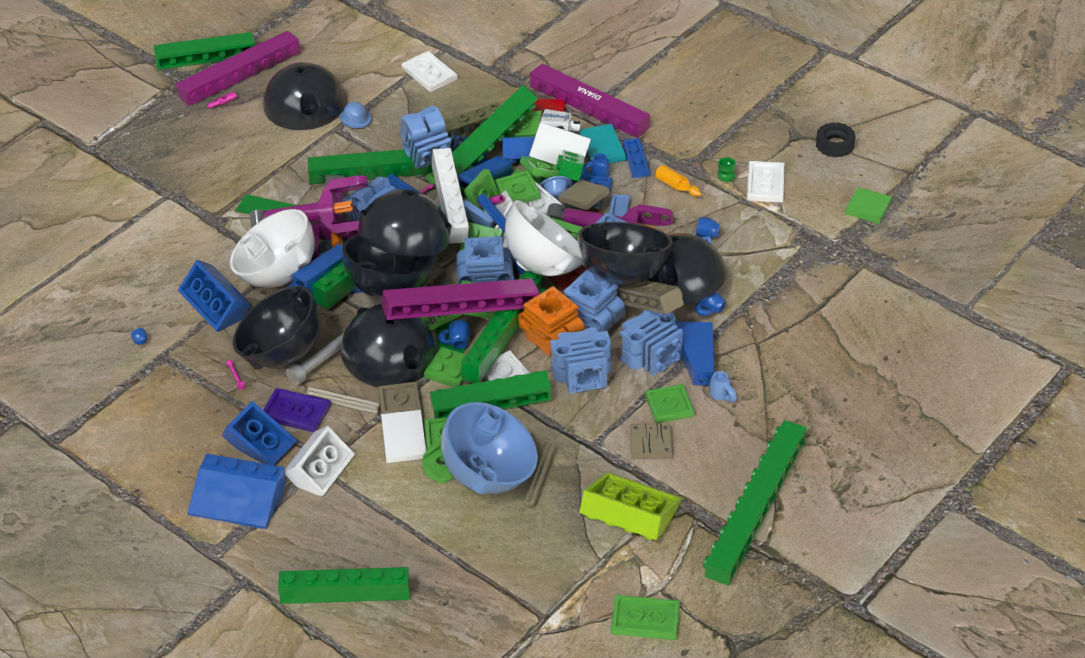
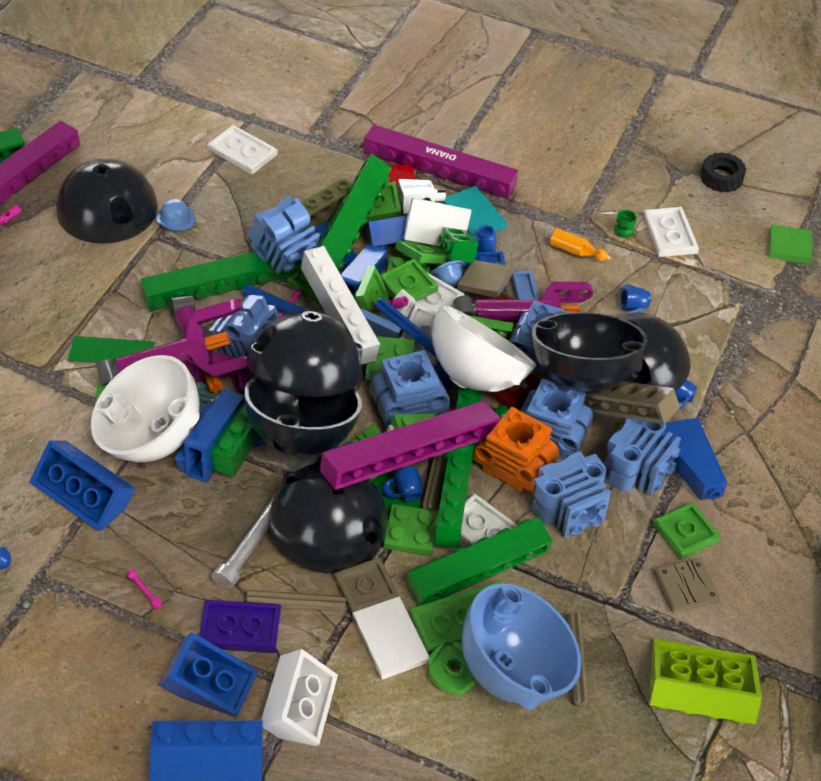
camera: 20 degrees left, 5 degrees up
black piece [233,286,321,370] -> none
blue tile [622,138,650,178] -> none
medium blue piece [709,371,737,403] -> none

